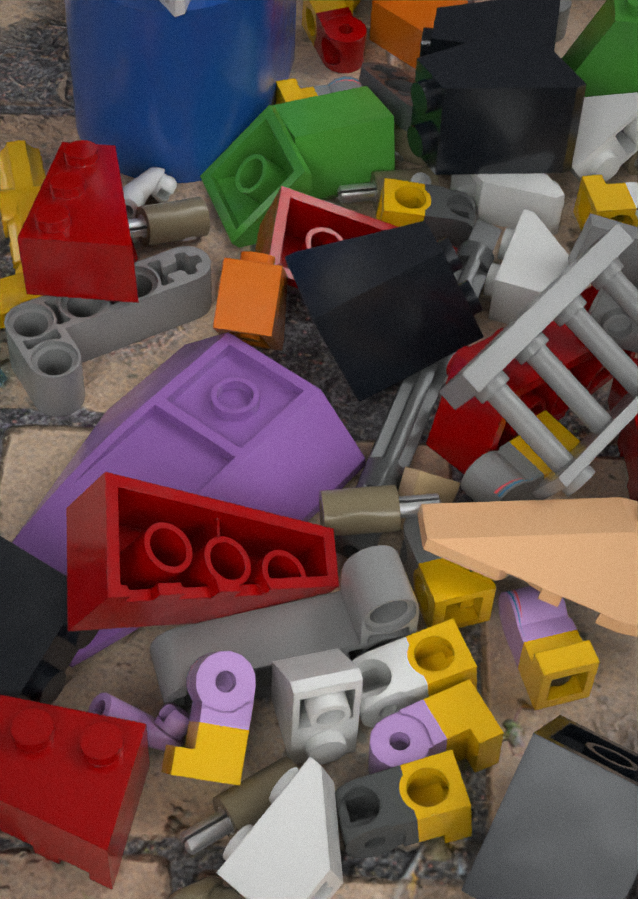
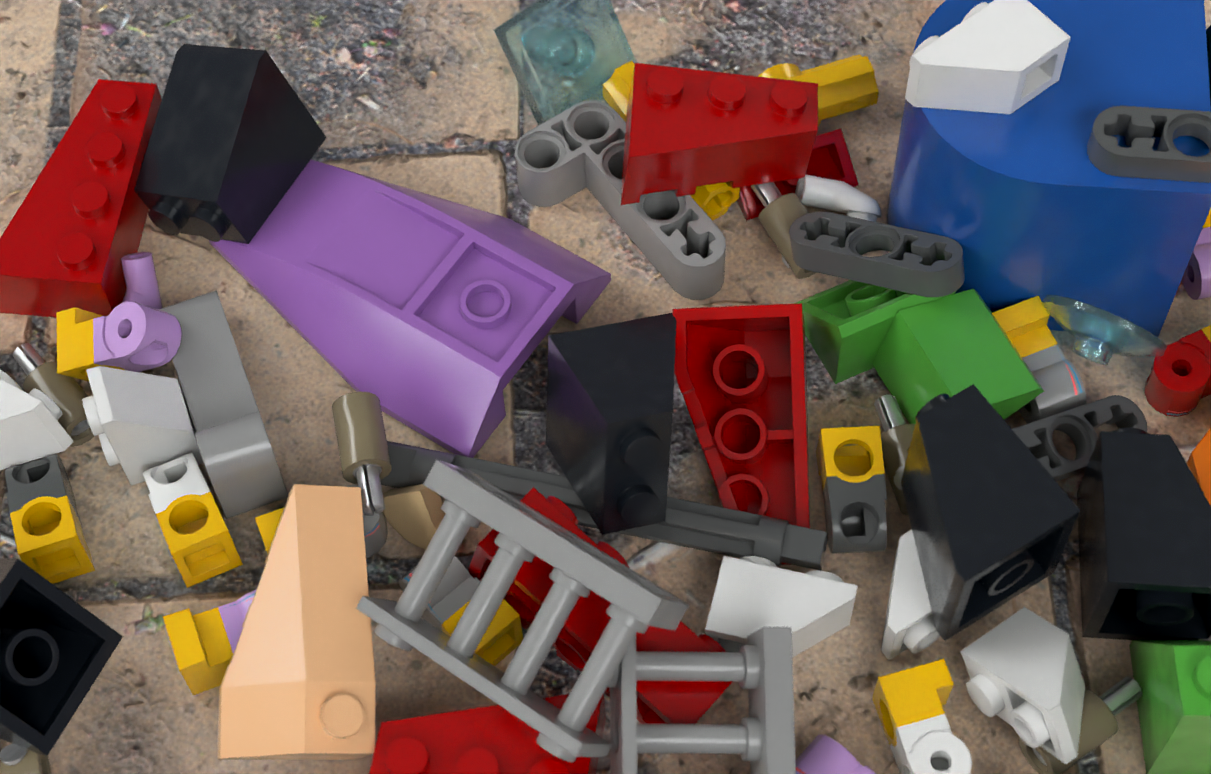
camera: 90 degrees right, 10 degrees up
red wedge [66,472,339,631] -> none
orange slope [213,251,288,351] -> none
leg [368,679,504,774] -> none
none -> dark grey beam [789,212,965,297]
none -> clear light blue dish [1042,295,1167,366]

